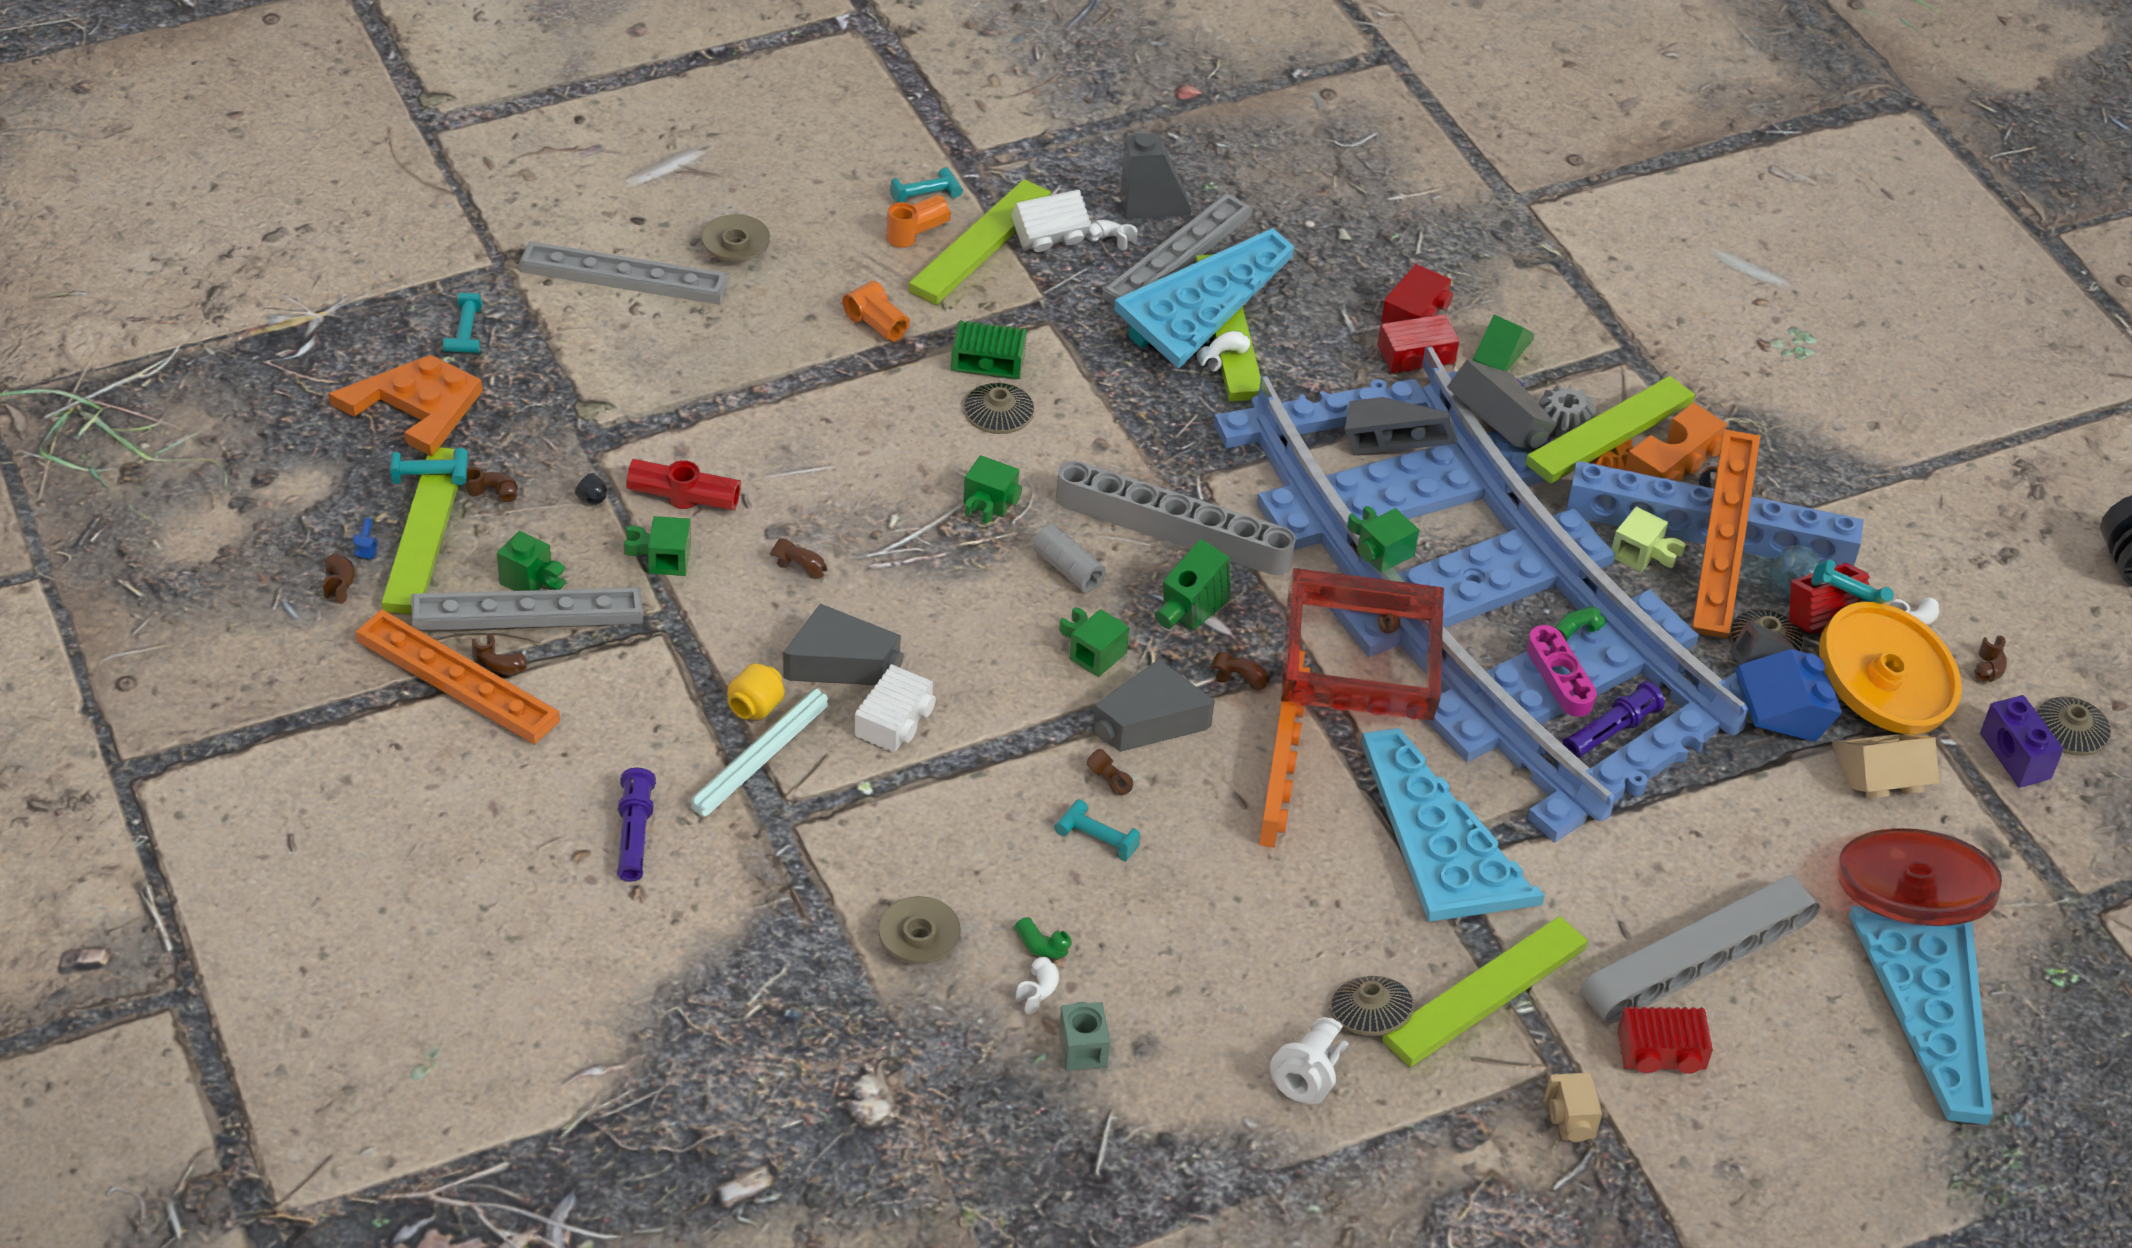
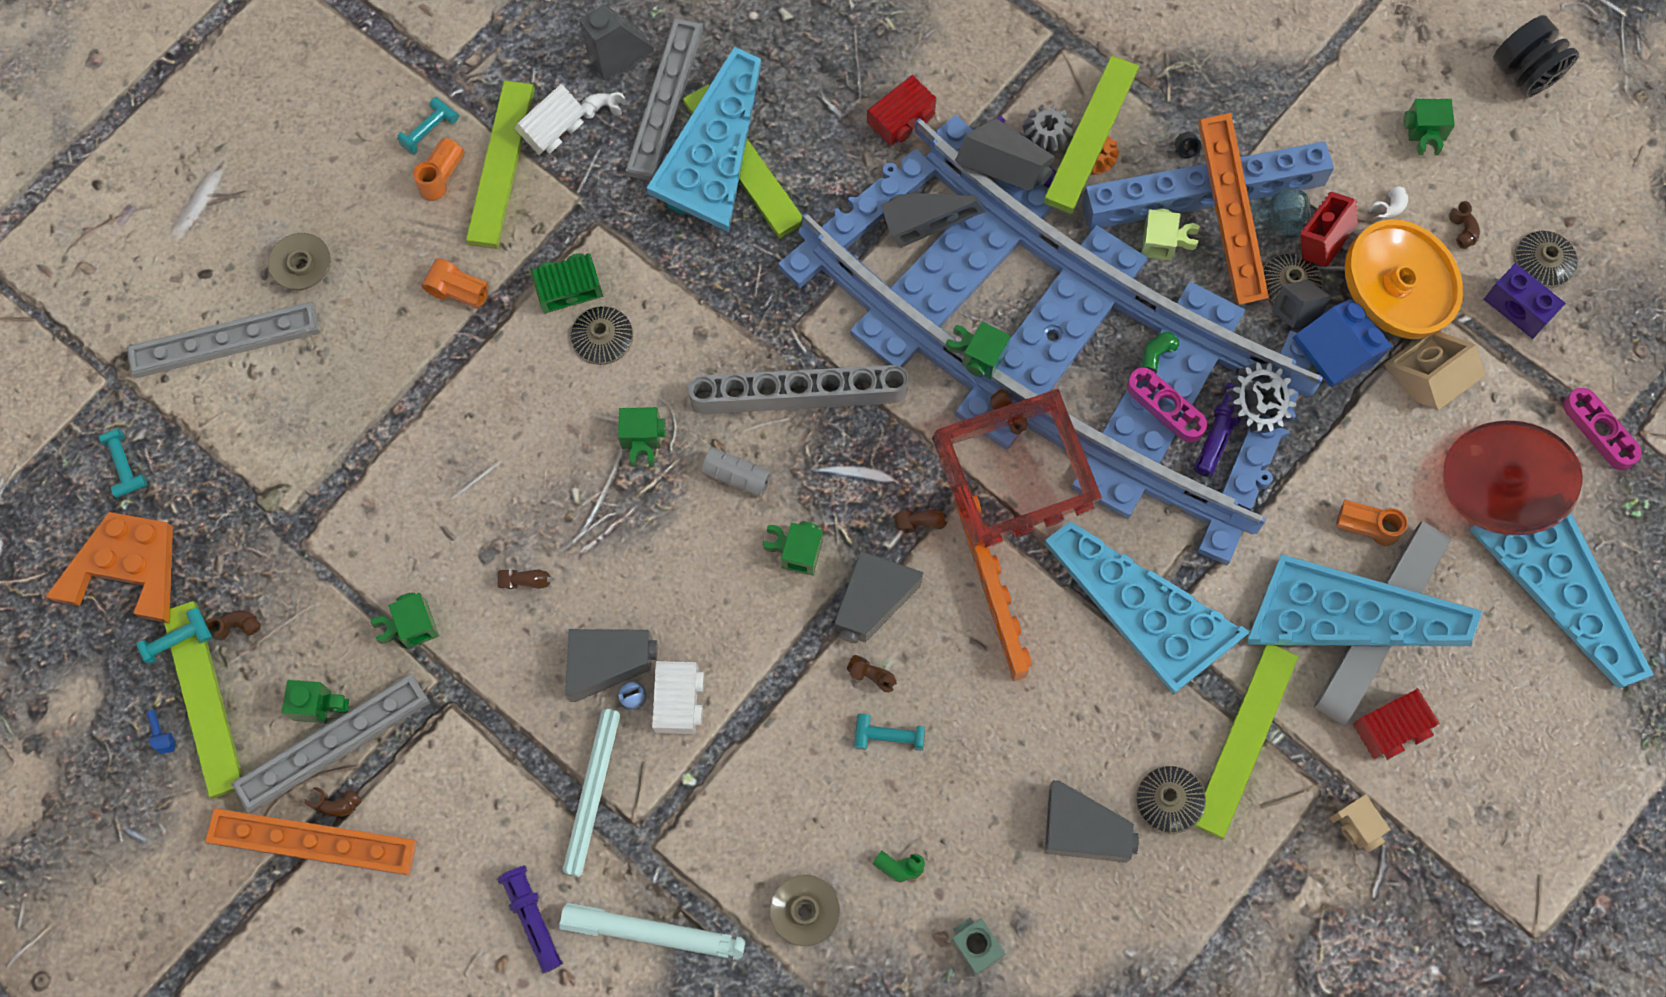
camera: 20 degrees left, 25 degrees up
reddish brown arm [323,554,355,604] -> none
black hinge [575,473,607,505] -> none
red piece [626,459,741,510] -> none
yellow head [727,663,785,721] -> none
white arm [1015,957,1059,1015] -> none
green torso [1155,539,1231,629] -> none
white arm [1196,331,1250,371] -> none
white piece [1270,1017,1349,1105] -> none
red brick [1381,264,1453,324] -> none
green slope [1473,314,1534,372] -> none
orange arch [1625,402,1727,482] -> none
teal piece [1811,560,1894,604] -> none
none -> light aqua piece [559,903,745,960]
none -> light blue hinge [618,682,646,710]
none -> dark grey slope [1044,780,1139,863]
none -> gear [1226,362,1296,433]
none -> medium azure wing [1248,554,1482,646]
none -> orange piece [1336,499,1408,546]
none -> green brick [1403,99,1455,155]
none -> dark pink beam [1563,388,1642,470]

